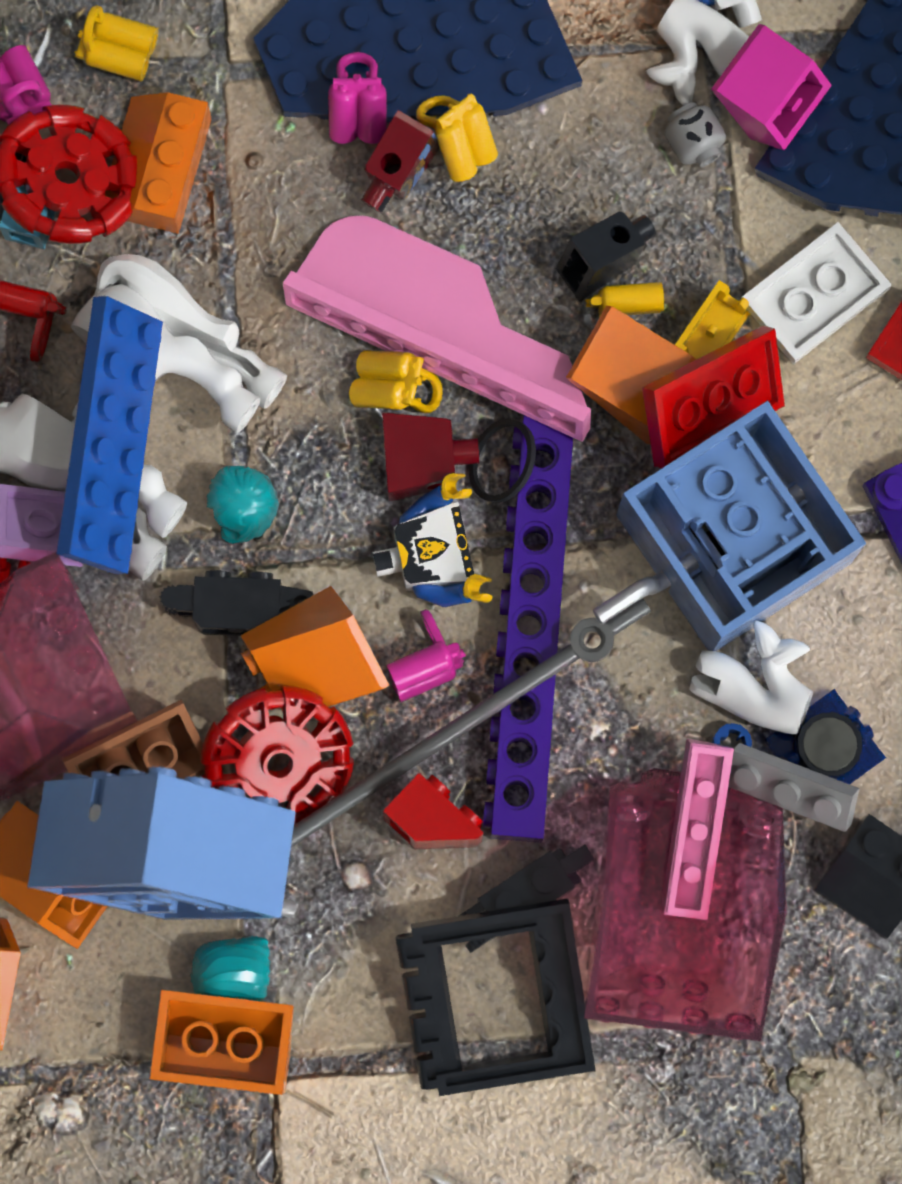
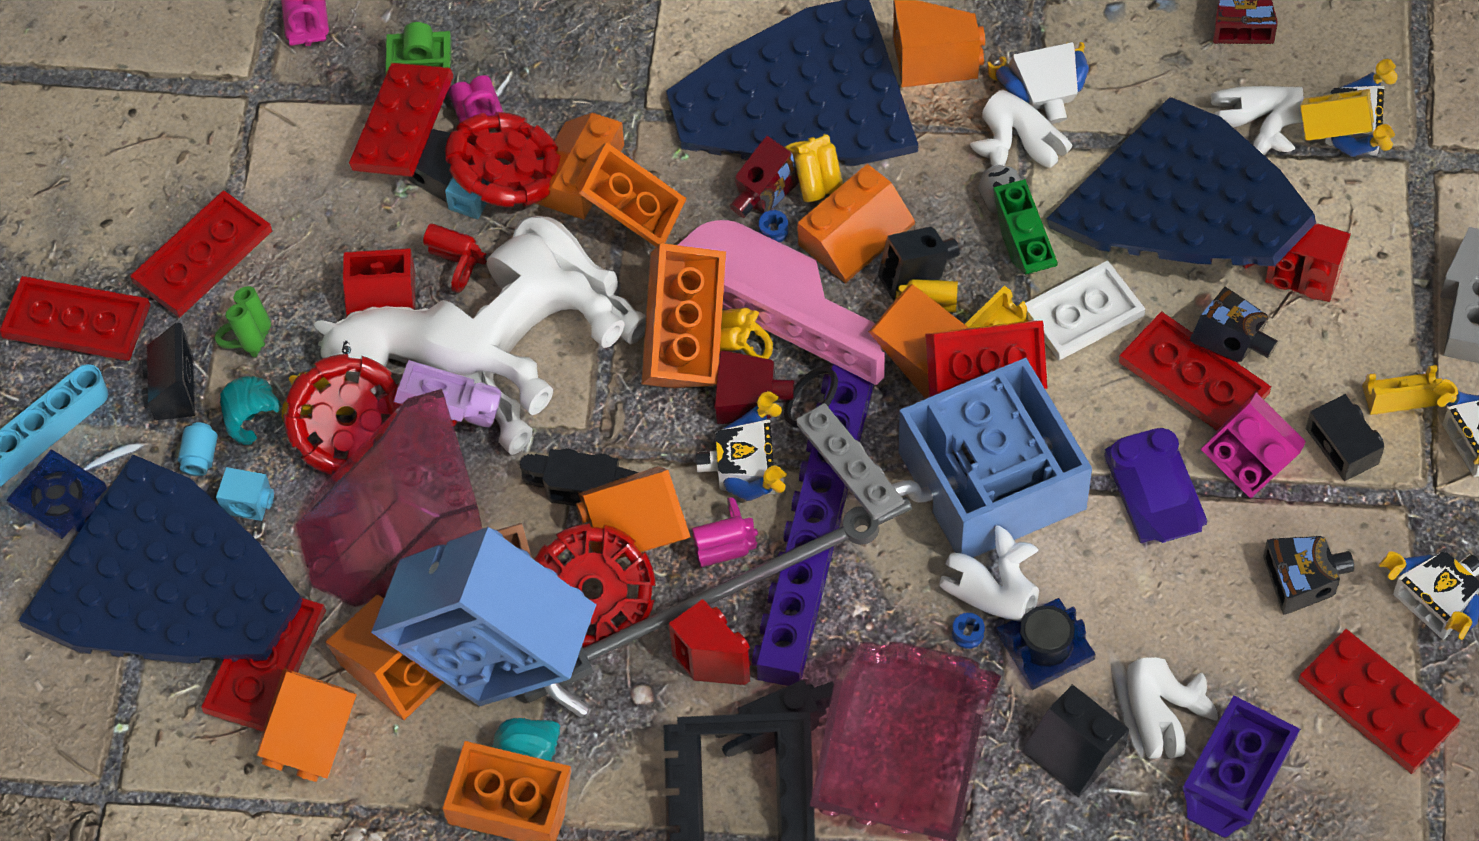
camera: 15 degrees right, 20 degrees down
blue plate [56,296,163,574] -> none
yellow piece [74,5,159,82] -> none
teal hair [206,466,279,544] -> none
dark pink piece [328,52,387,144] -> none
bright pink slope [661,739,734,920] -> none
dark pink slope [711,24,832,150] -> none
light grey plate [728,743,859,832] -> none
none -> orange slope [575,142,687,247]
none -> orange slope [641,243,726,388]
none -> blue bush [759,210,788,242]
none -> orange slope [797,164,915,284]
none -> light grey bracket [797,403,904,519]
none -> green slope [993,179,1058,275]

